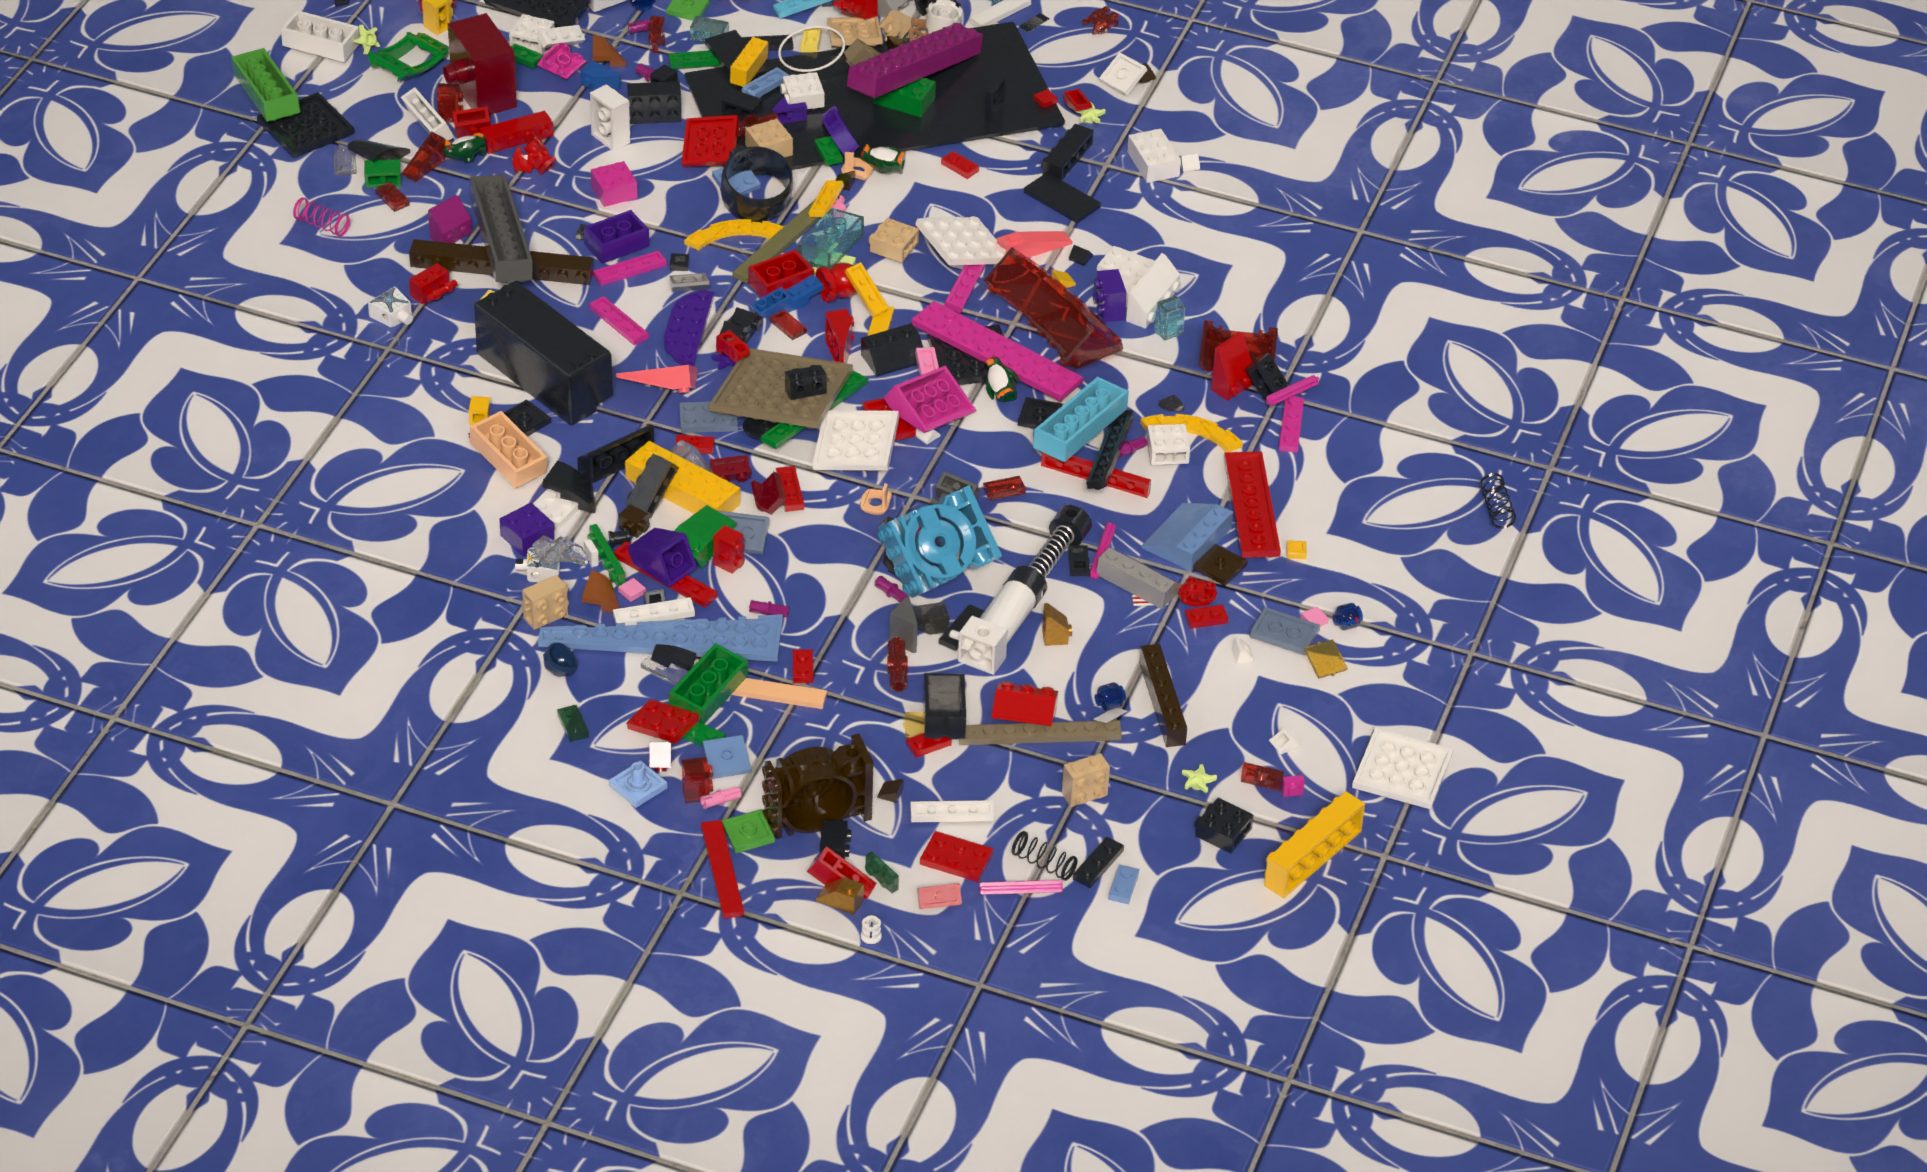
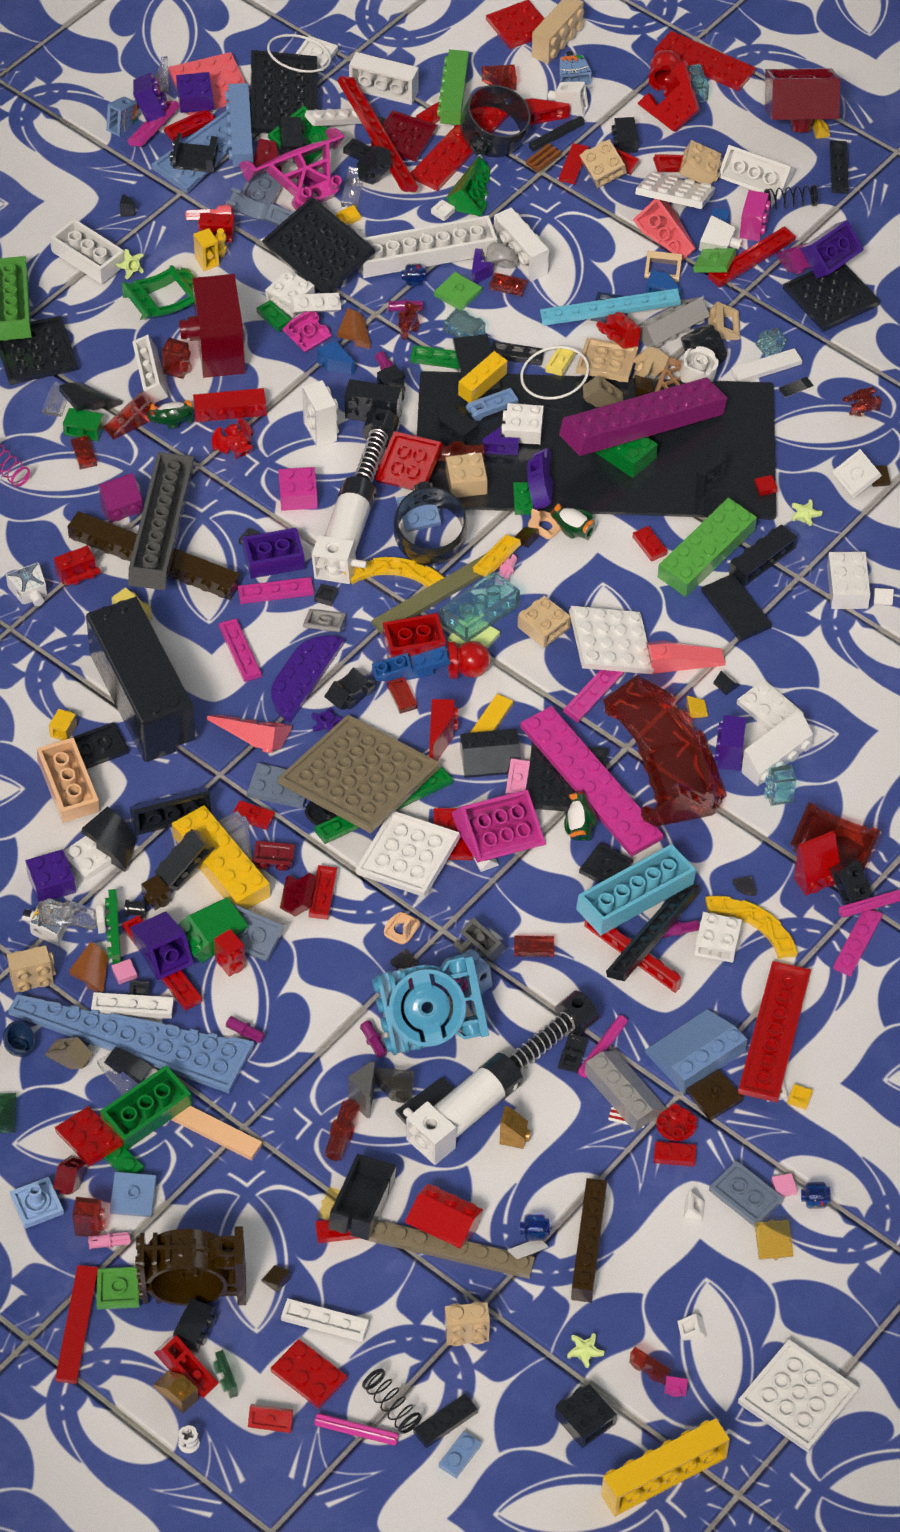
camera: 20 degrees right, 10 degrees up
red brick [452,106,491,138] -> none
red leg [716,330,750,363] -> none
black brick [785,365,827,400] -> none
red plate [793,649,813,683] -> none
yellow tile [845,262,889,318] -> none
red slope [1063,88,1092,111] -> none
none -> dark tan slope [45,1037,93,1070]
none -> piece [312,408,401,584]
none -> bright green brick [657,498,757,597]

